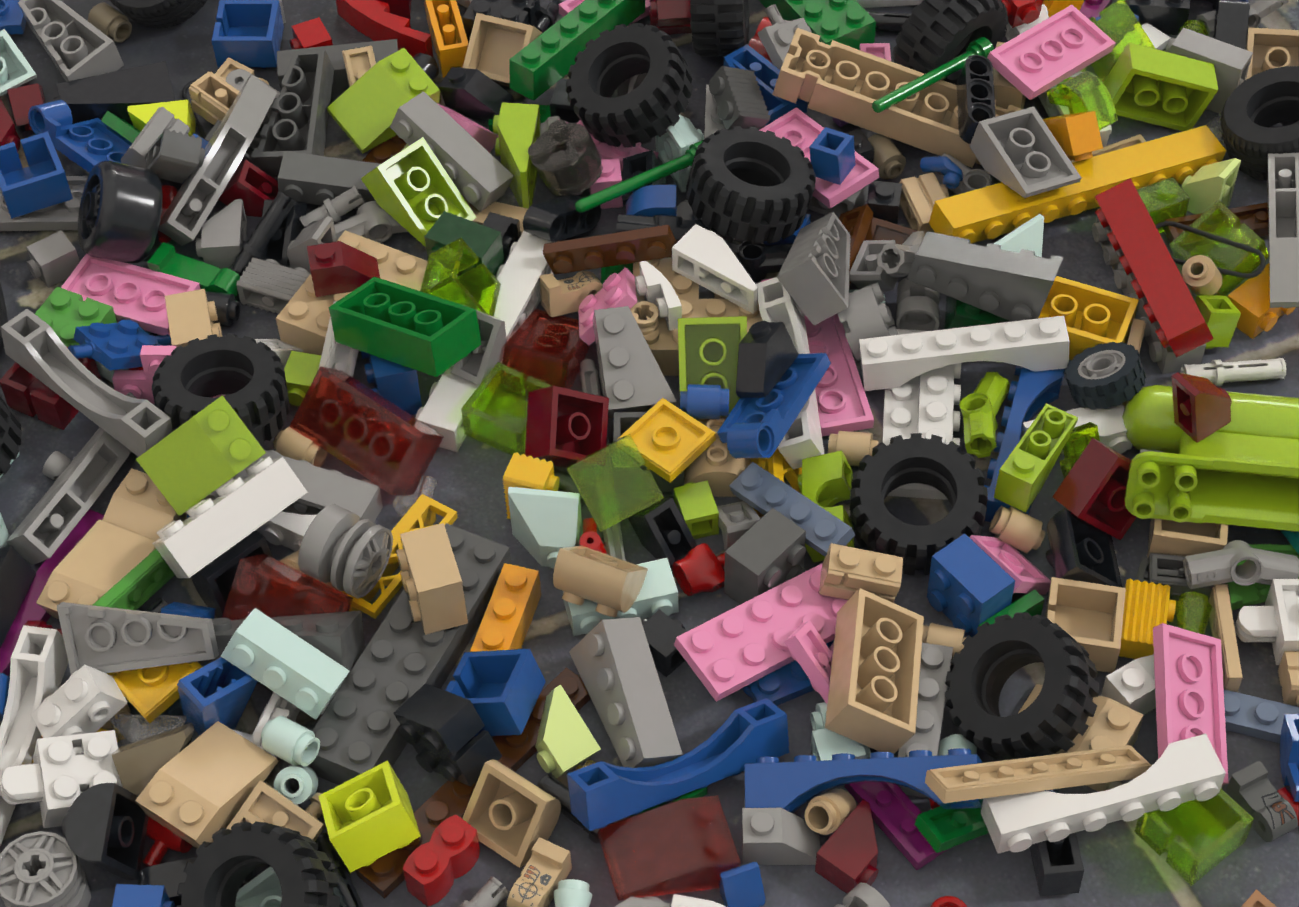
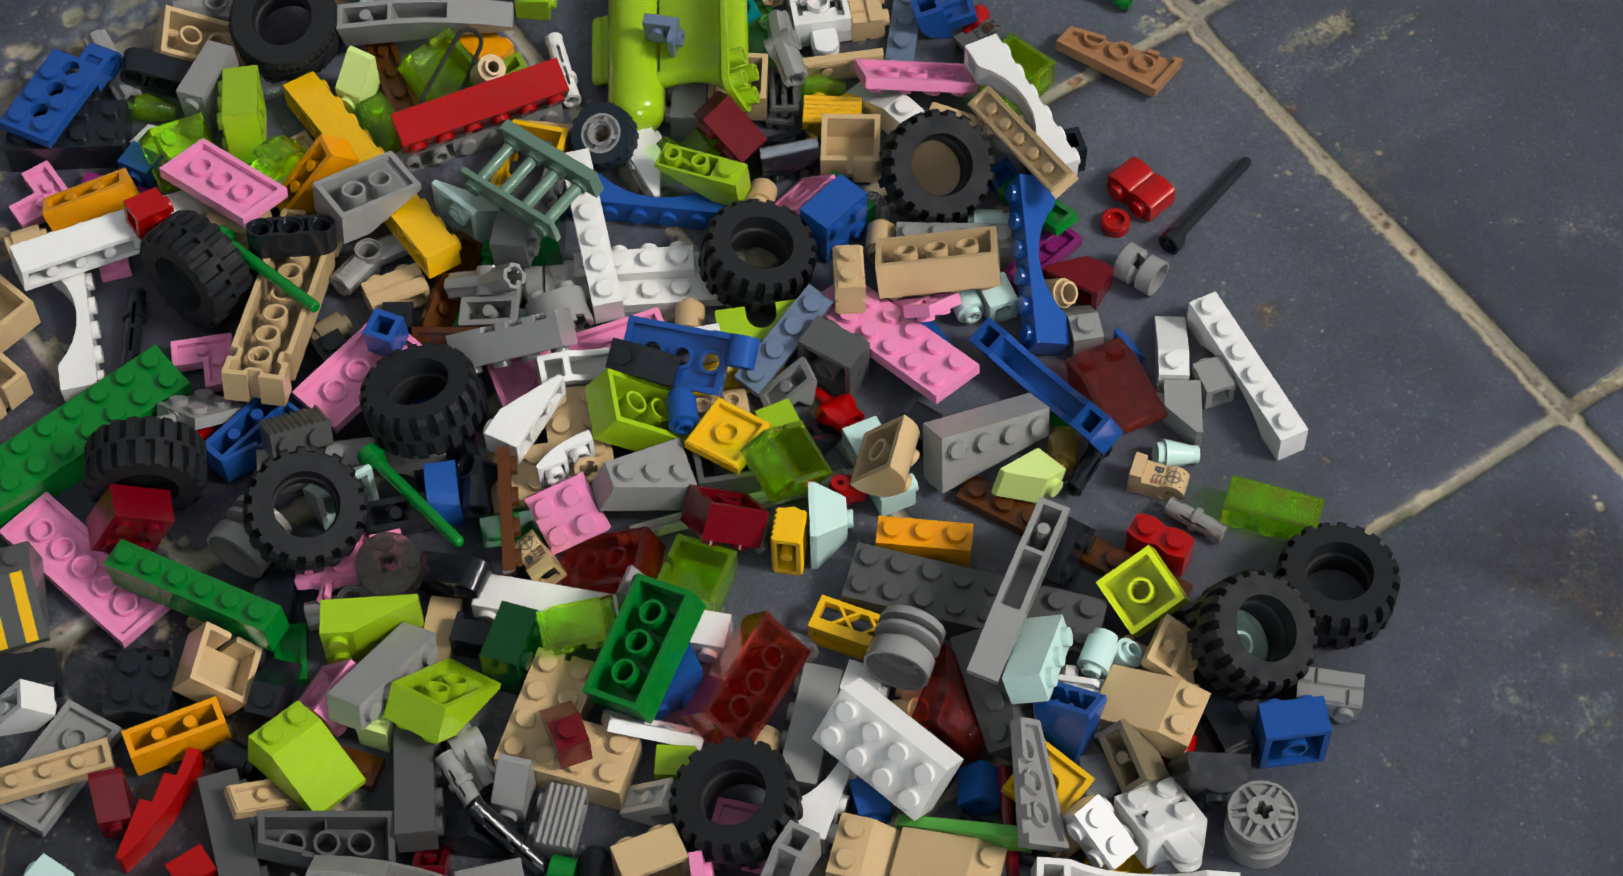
camera: 100 degrees left, 5 degrees up
lime slope [136,395,266,516] -> none
tan piece [396,523,468,635] -> none
blue piece [445,649,546,736] -> none
tan brick [462,759,561,868] -> none
blue arm [920,156,963,189] -> none
lime piece [959,372,1010,458] -> none
dark red slope [1171,372,1232,443] -> none
none -> sand green fence [460,119,604,242]
none -> sand blue bracket [642,13,685,57]
none -> light grey slope [966,497,1070,685]

